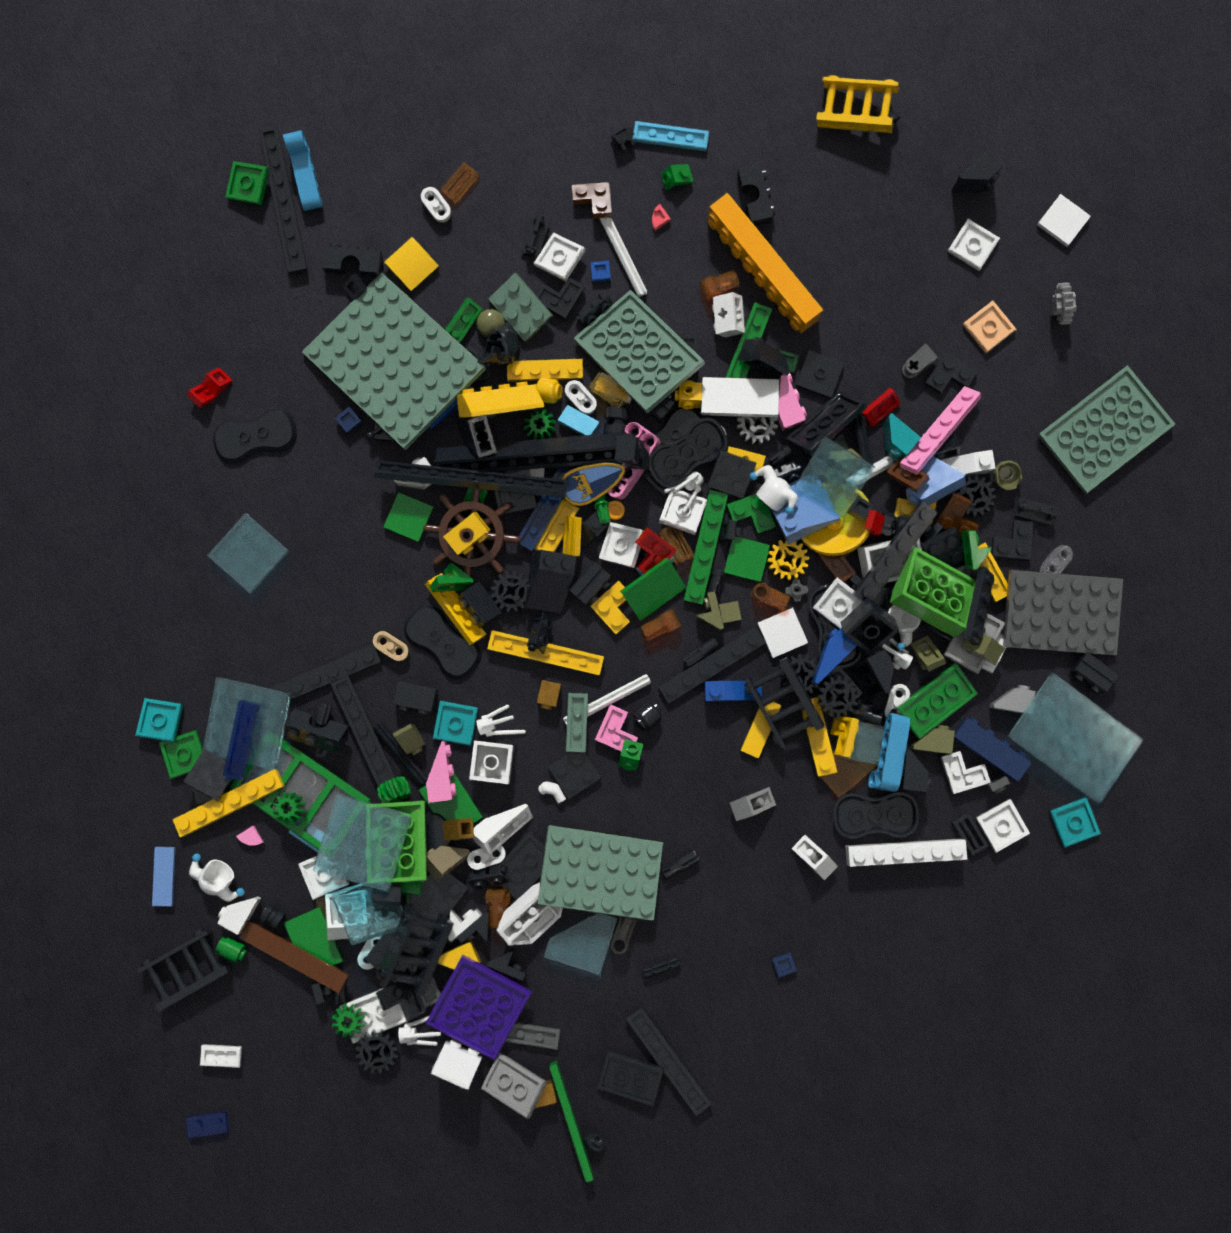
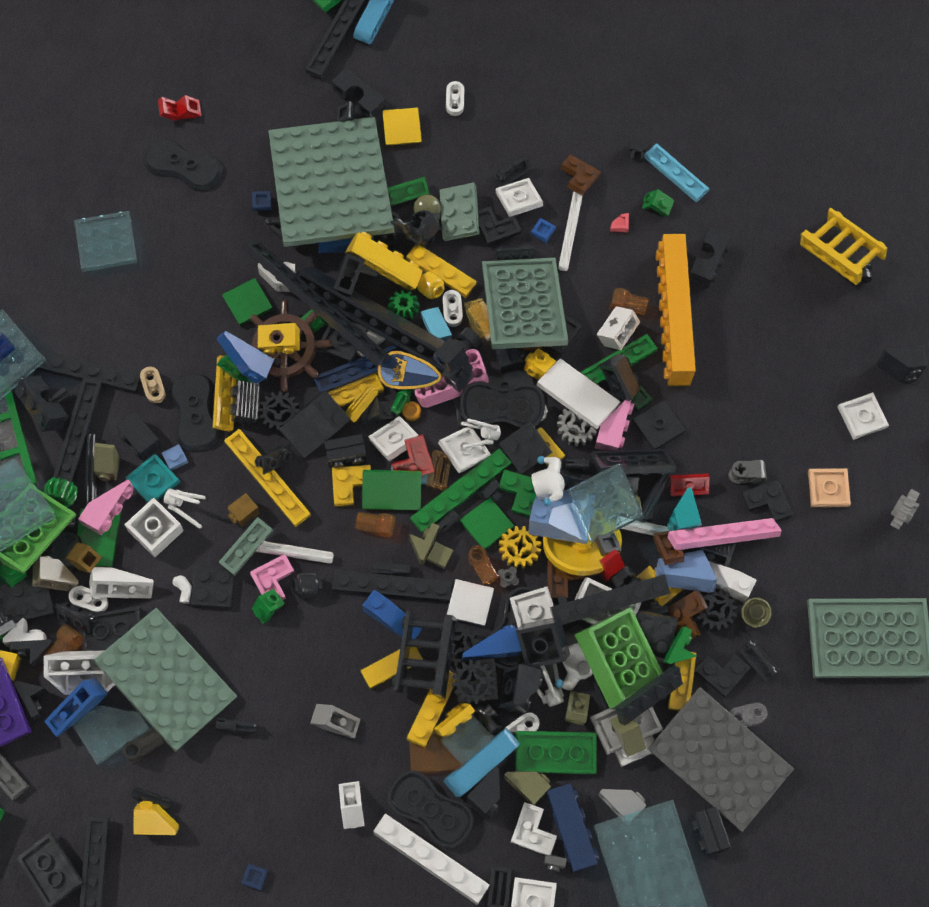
camera: 35 degrees right, 15 degrees down
clear orange tile [440,162,479,203] -> none
none -> blue slope [45,678,108,737]
none -> yellow slope [134,801,179,835]
none -> medium blue plate [162,444,188,471]
none -> slope [216,331,274,383]

